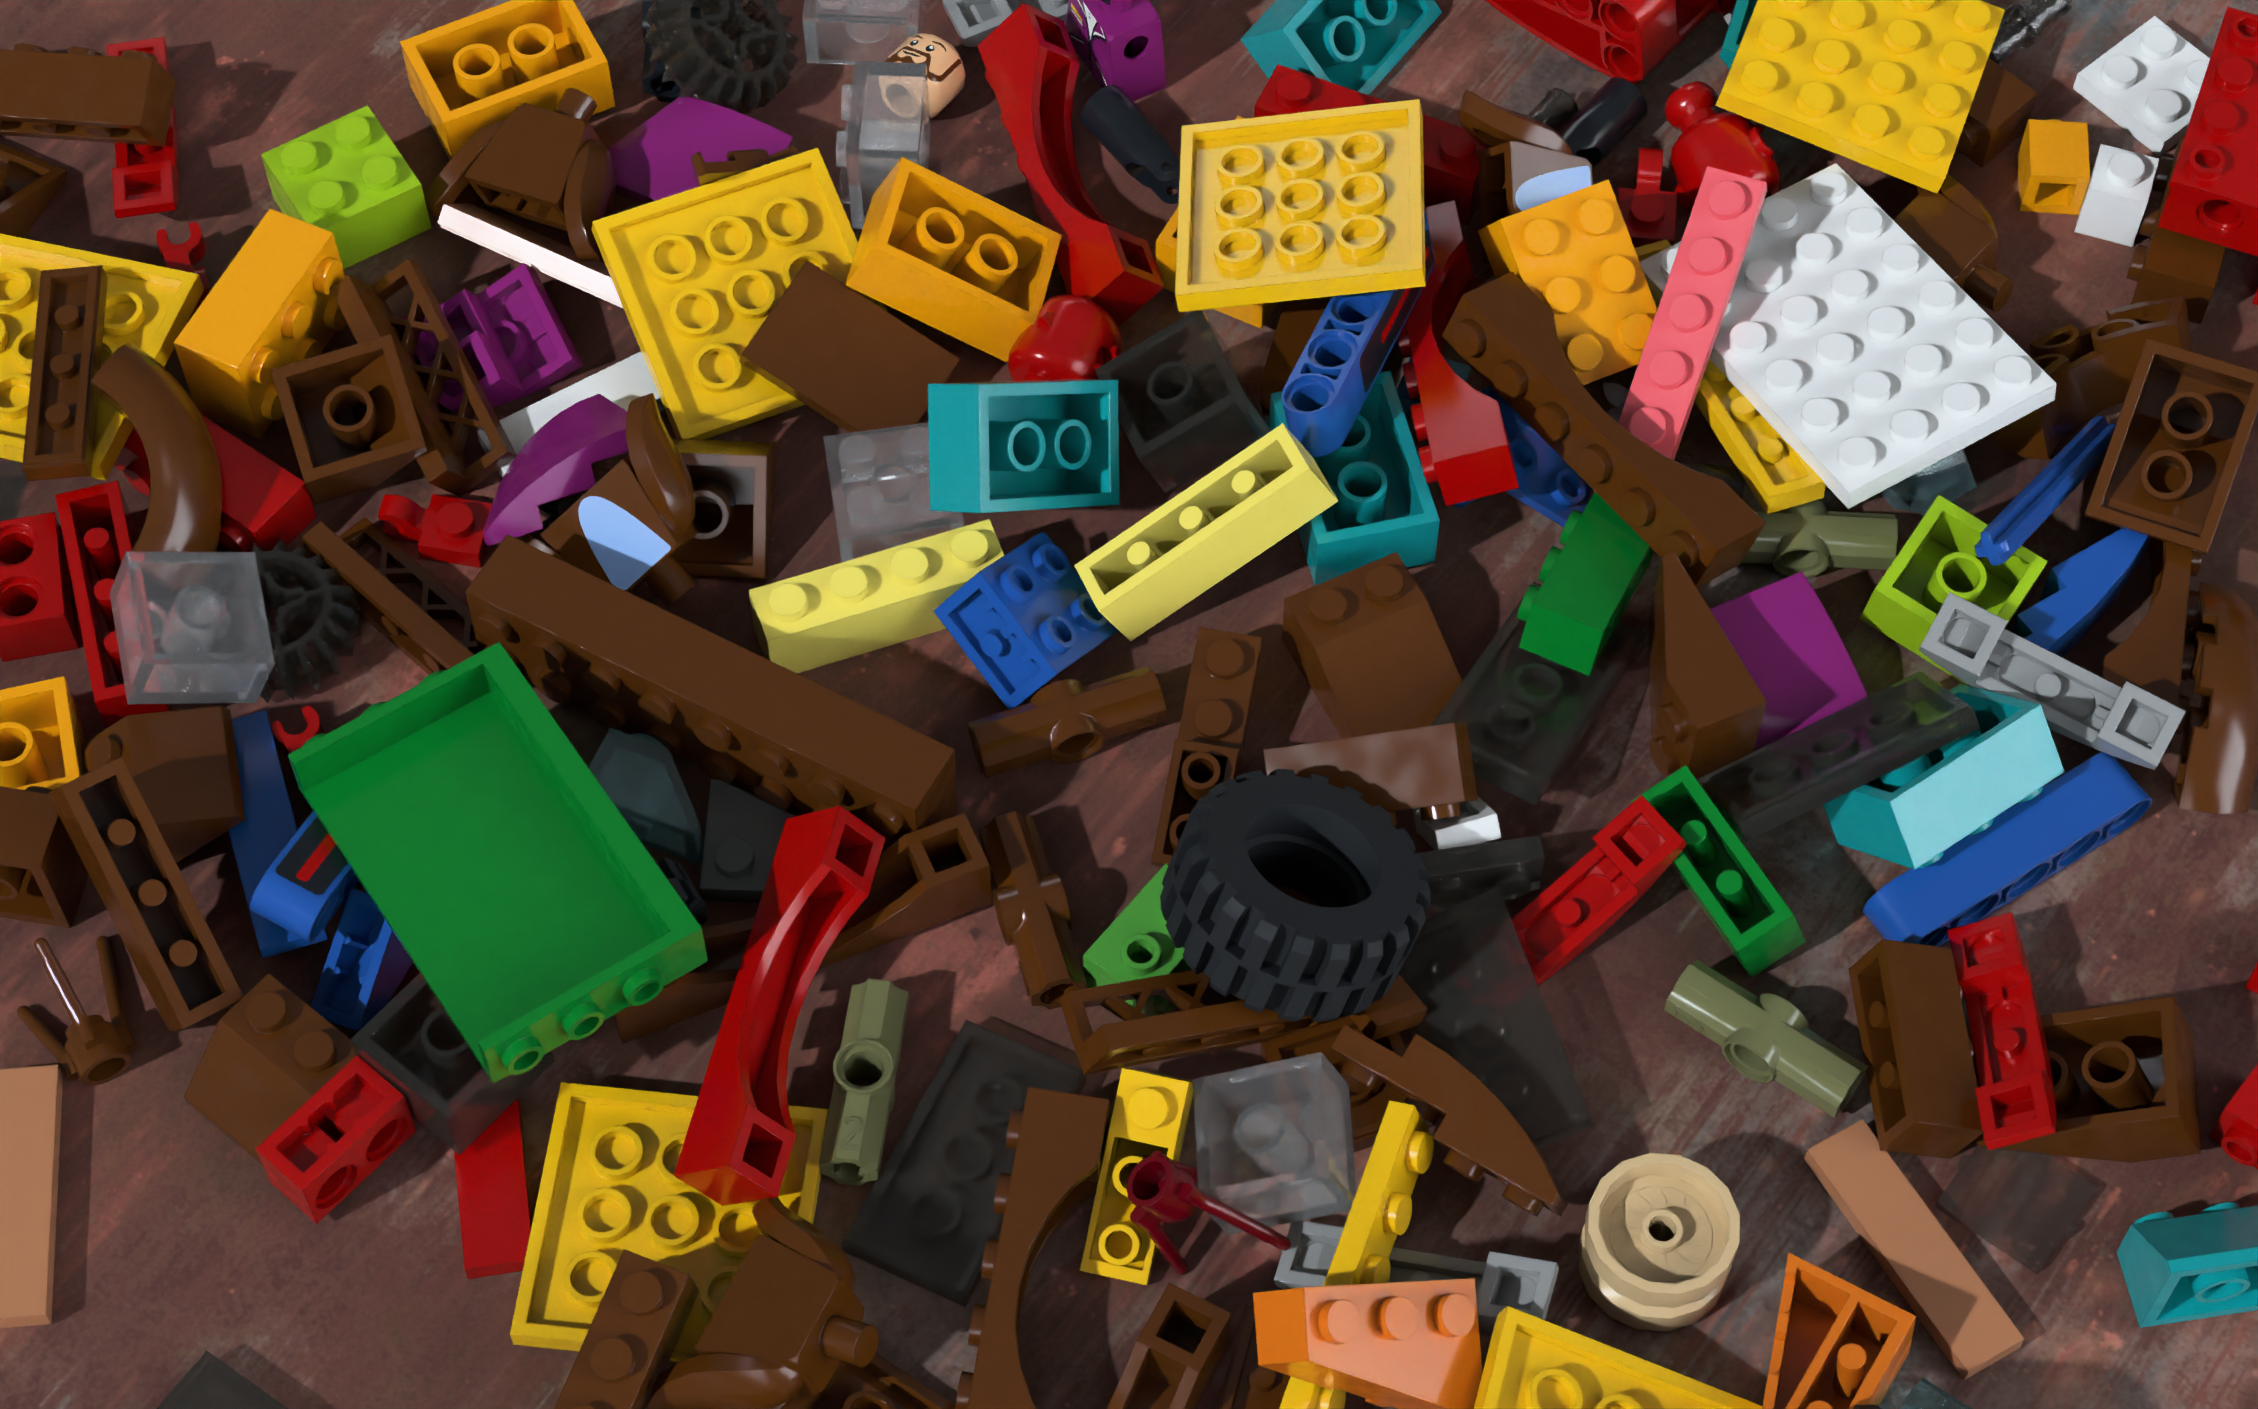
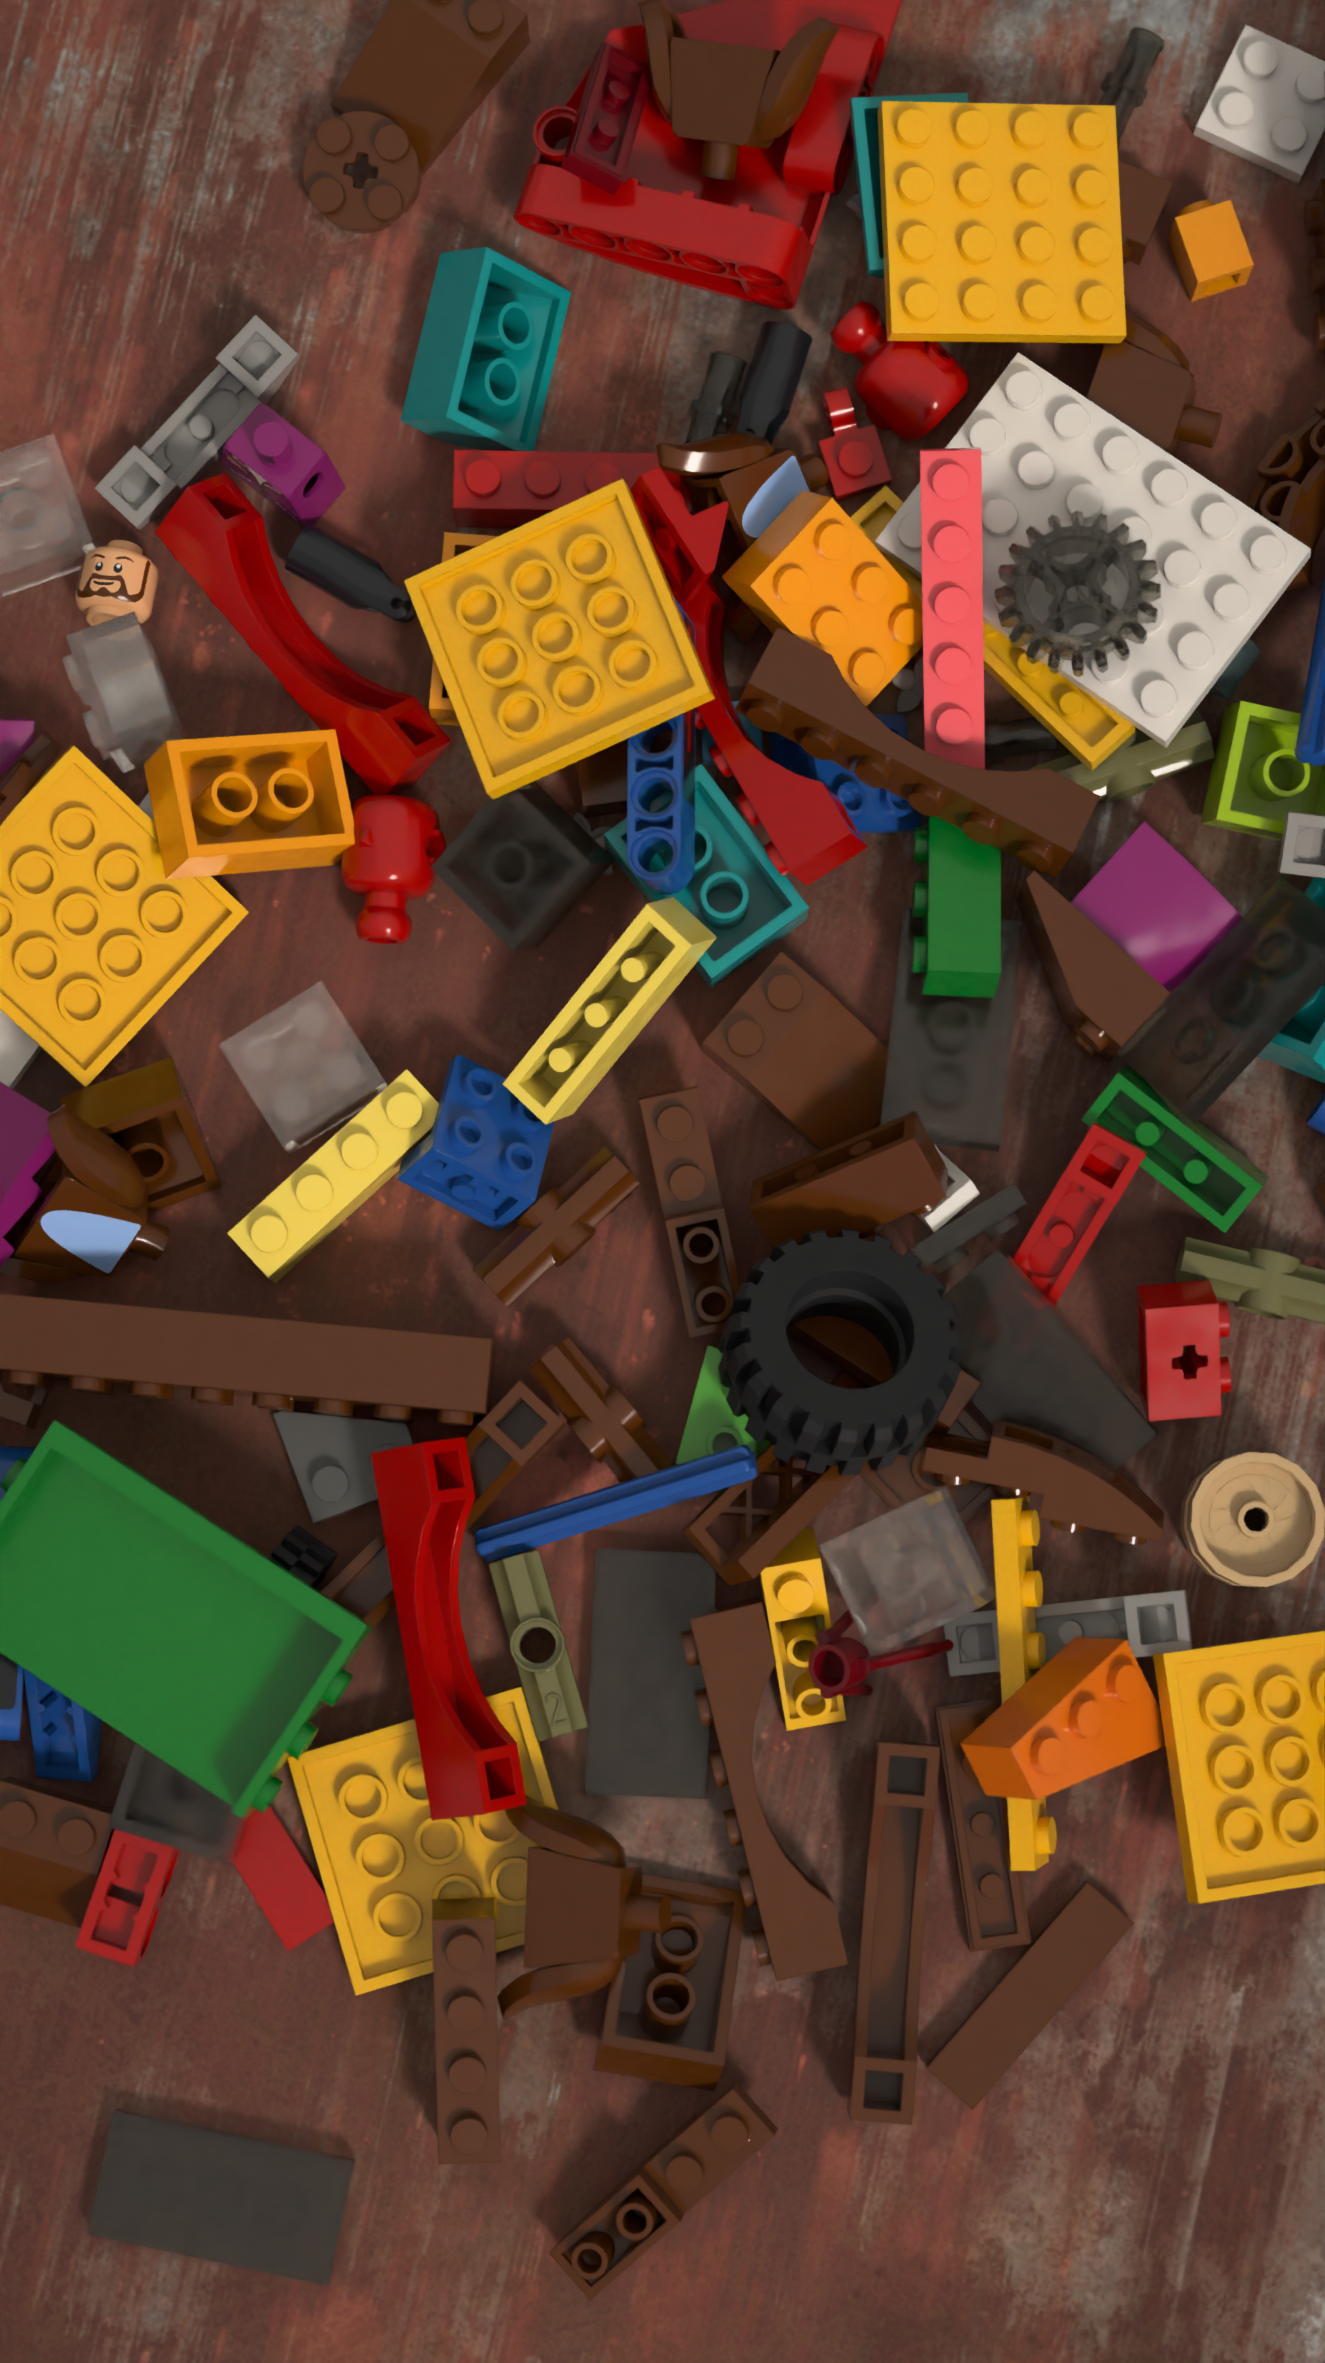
camera: 20 degrees left, 25 degrees up
clear light blue slope [588,728,704,865] -> none
reddish brown tile [739,260,960,461] -> none
teal brick [928,379,1119,513] -> none
white brick [2074,144,2159,247] -> none
none -> blue axle [474,1444,758,1562]
none -> red slope [630,467,729,603]
none -> clear smoke gear [995,510,1161,677]
none -> red brick [1136,1280,1231,1421]

